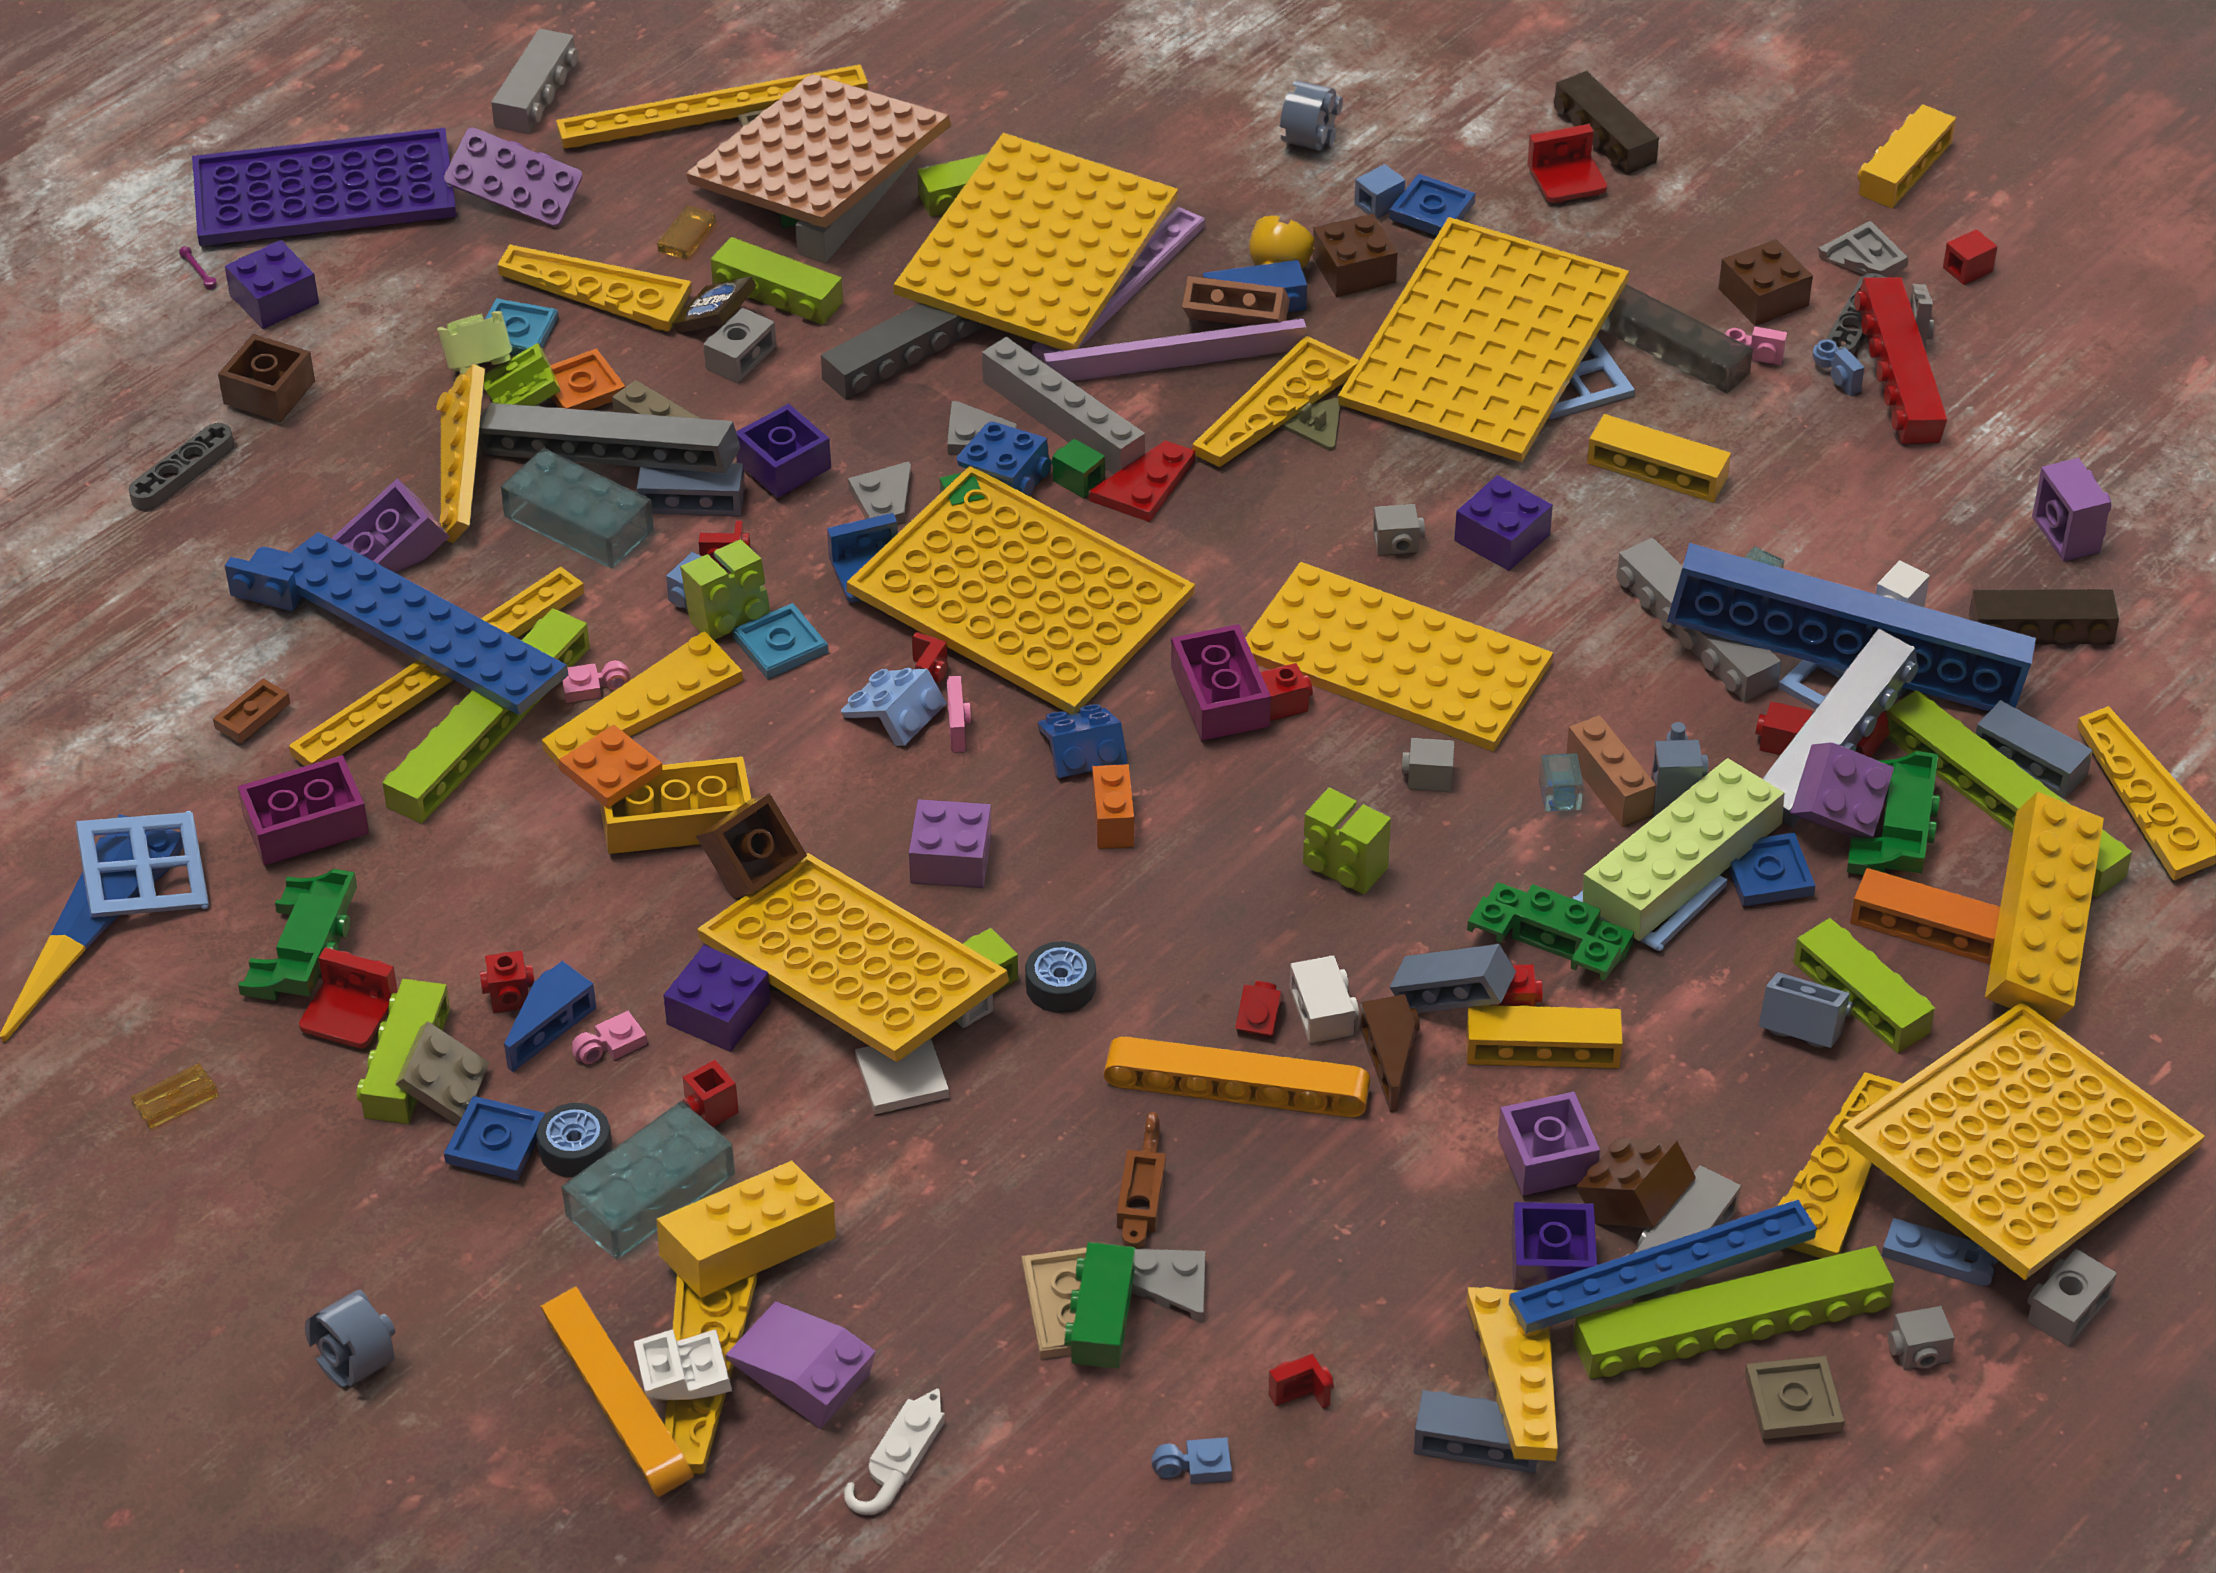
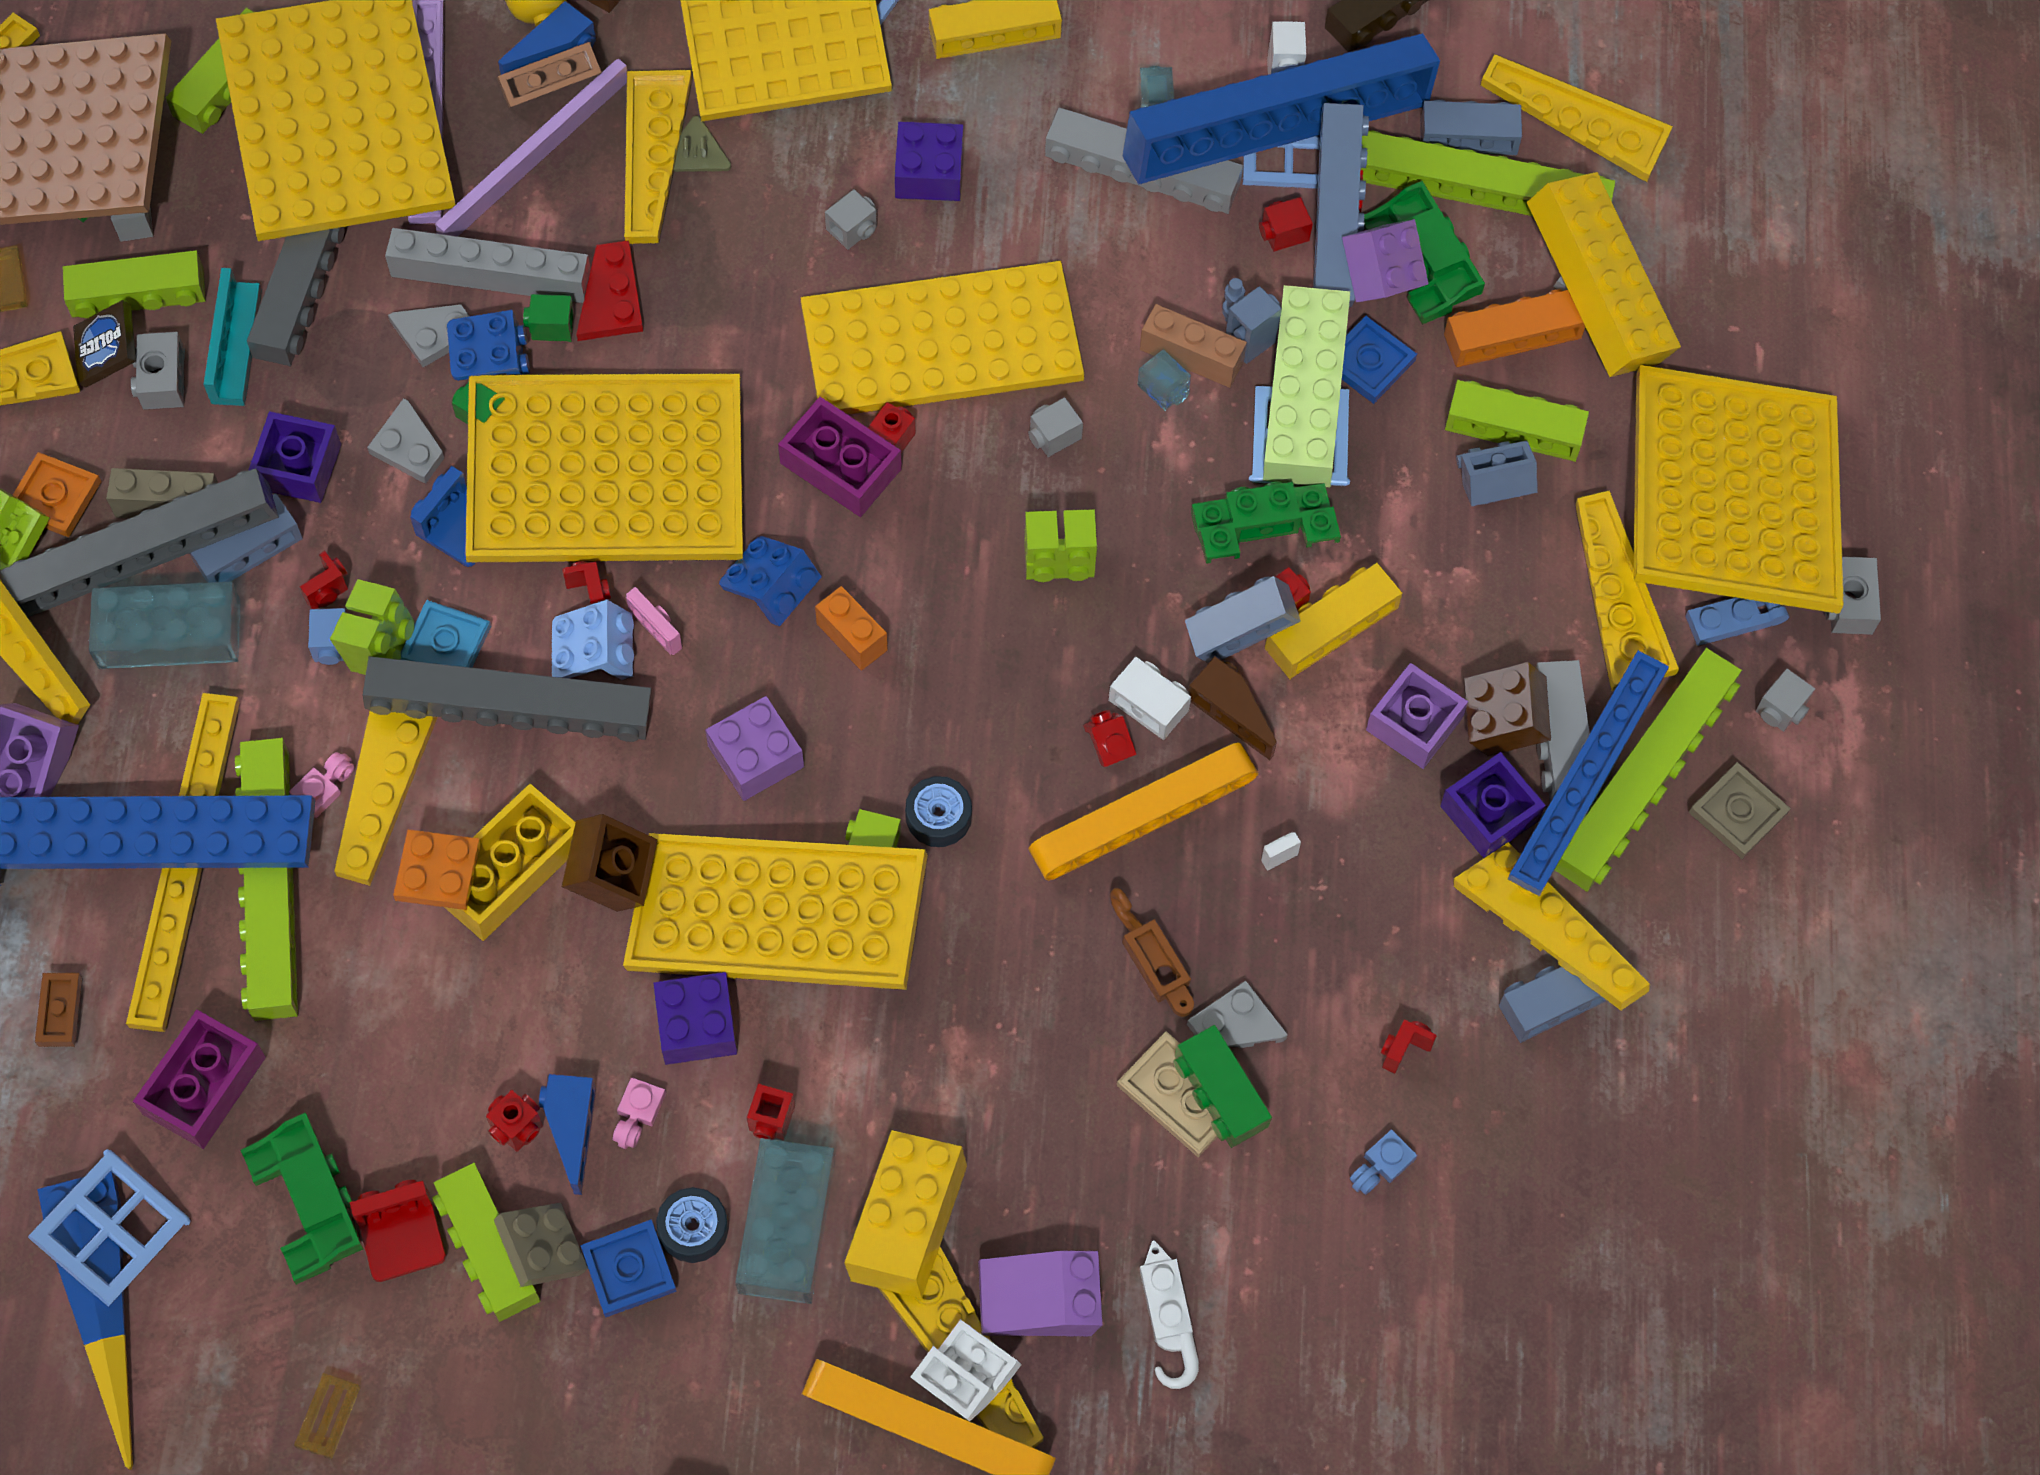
camera: 40 degrees left, 20 degrees up
white tile [855,1038,949,1114] -> none
none -> teal fence [203,268,262,406]
none -> dark grey brick [362,656,651,742]
none -> white tile [1261,832,1301,871]

